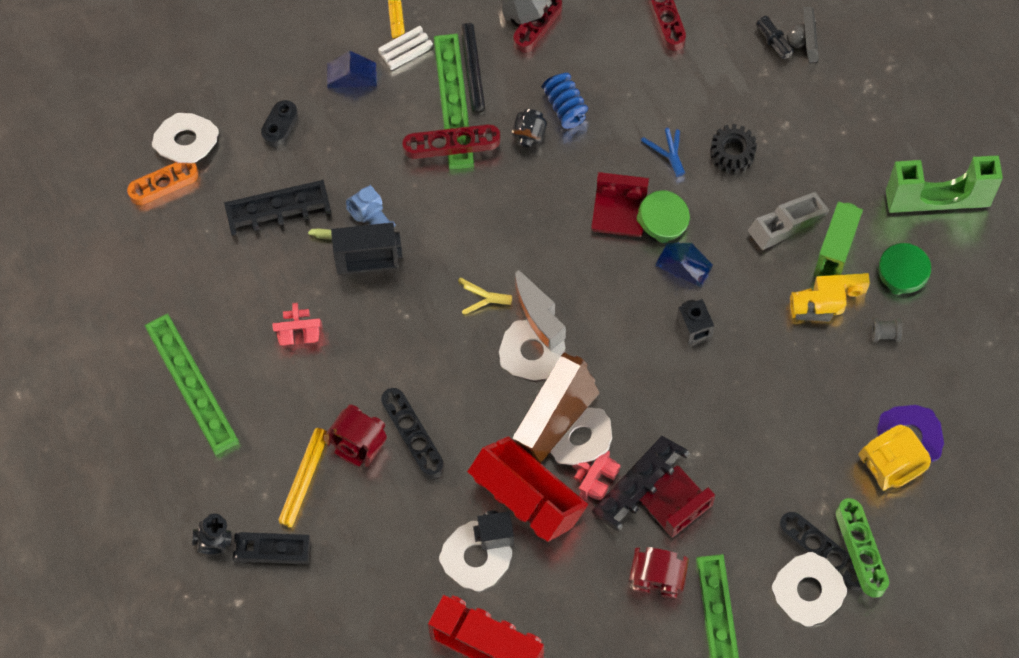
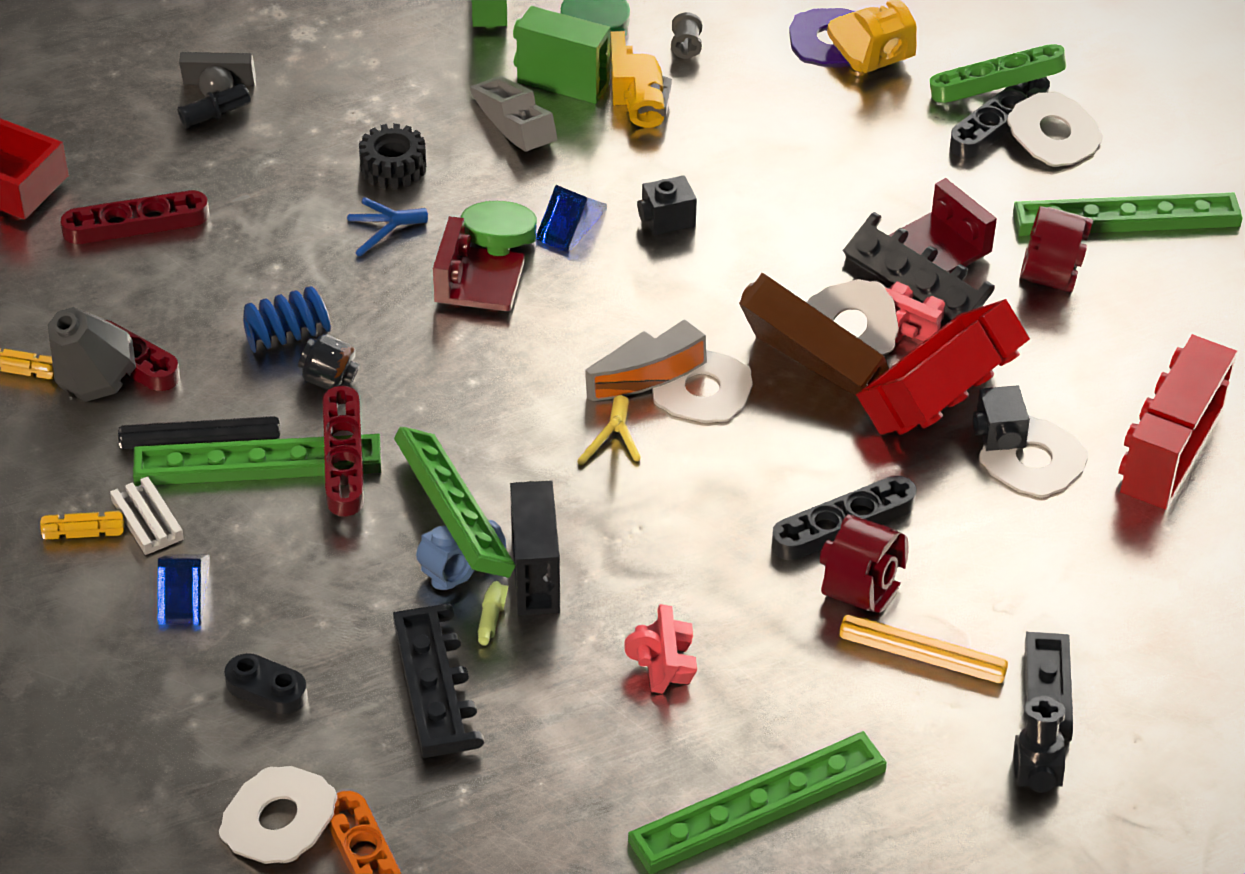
camera: 90 degrees left, 20 degrees down
none -> bright green tile [394,427,516,578]

